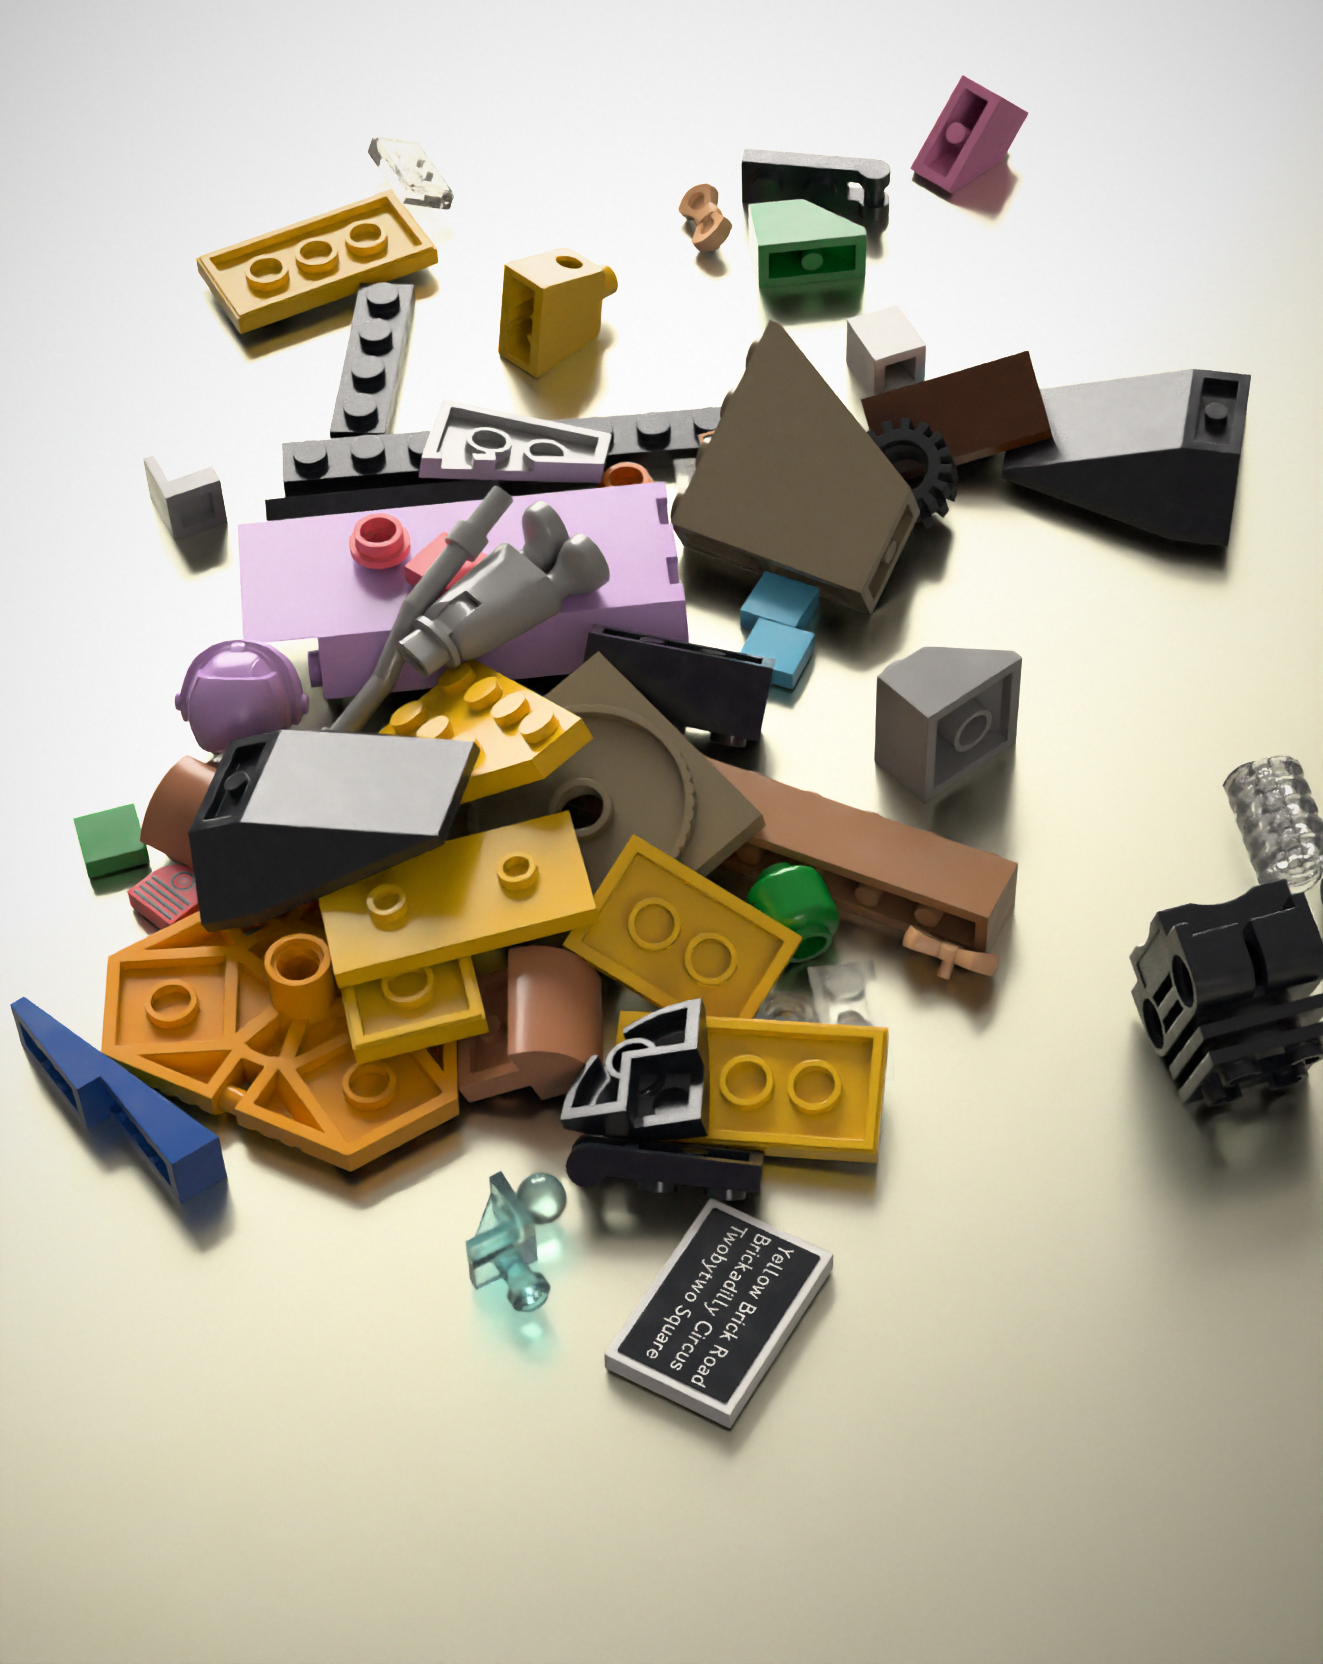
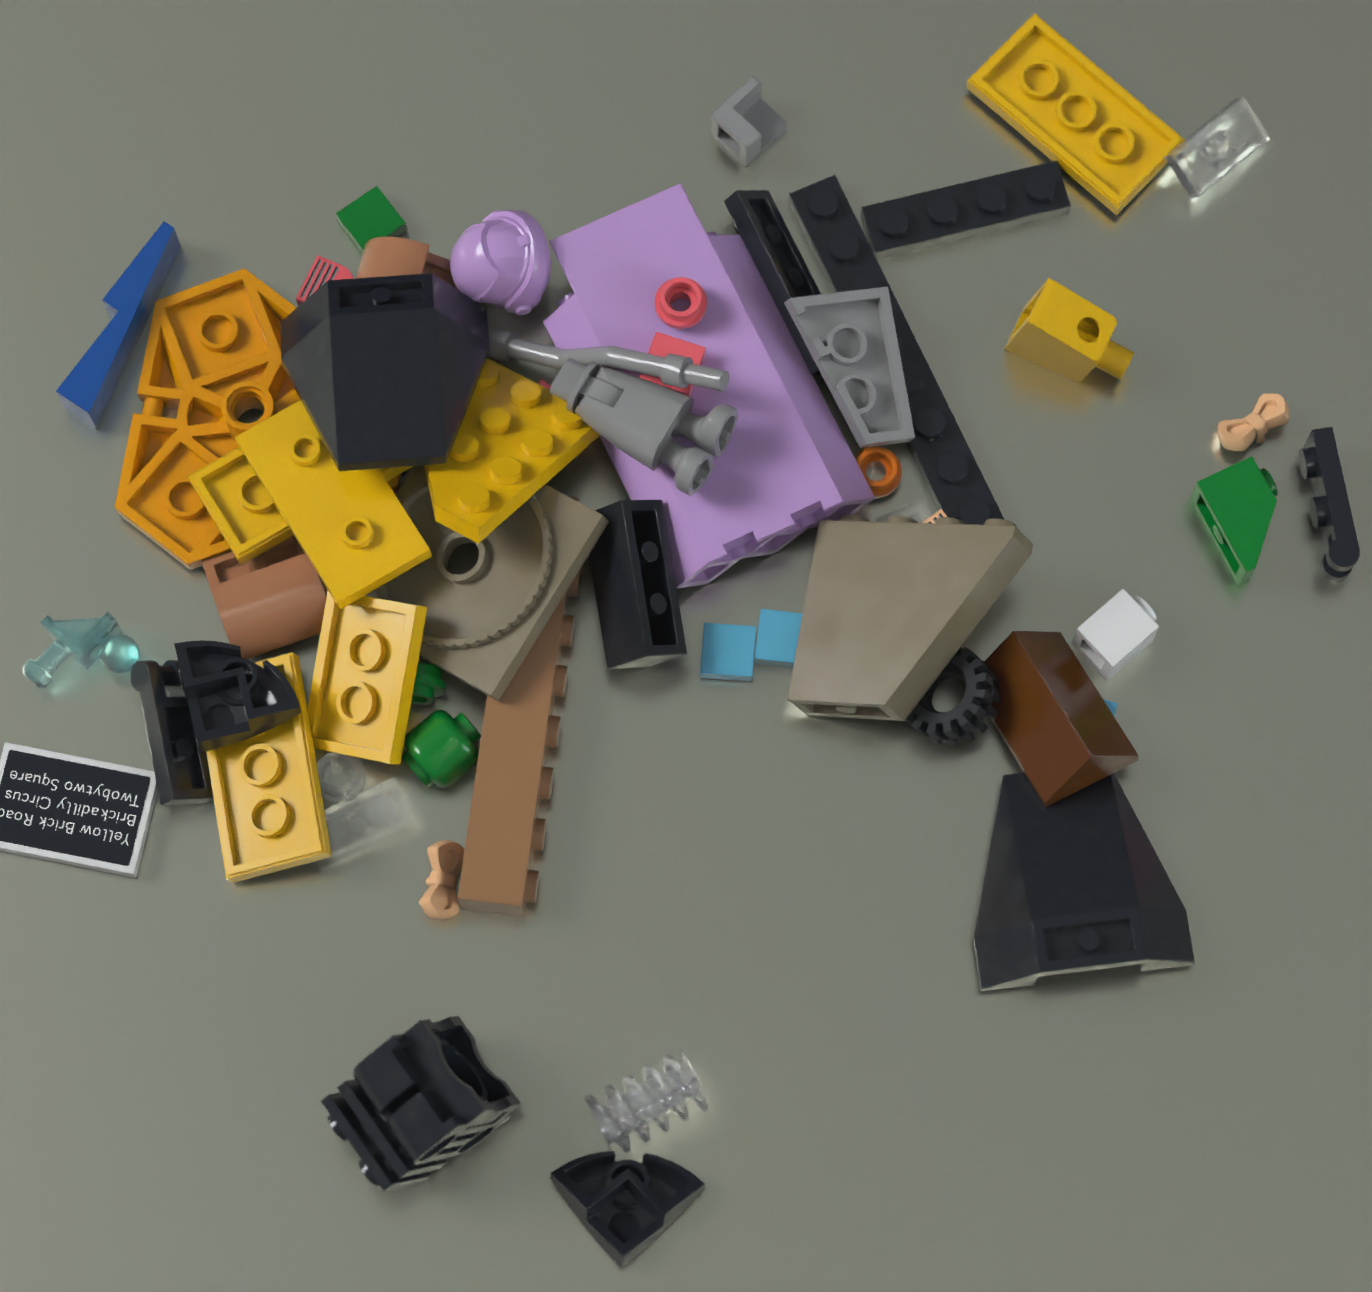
camera: 70 degrees right, 25 degrees up
light grey slope [874,646,1023,803] -> none

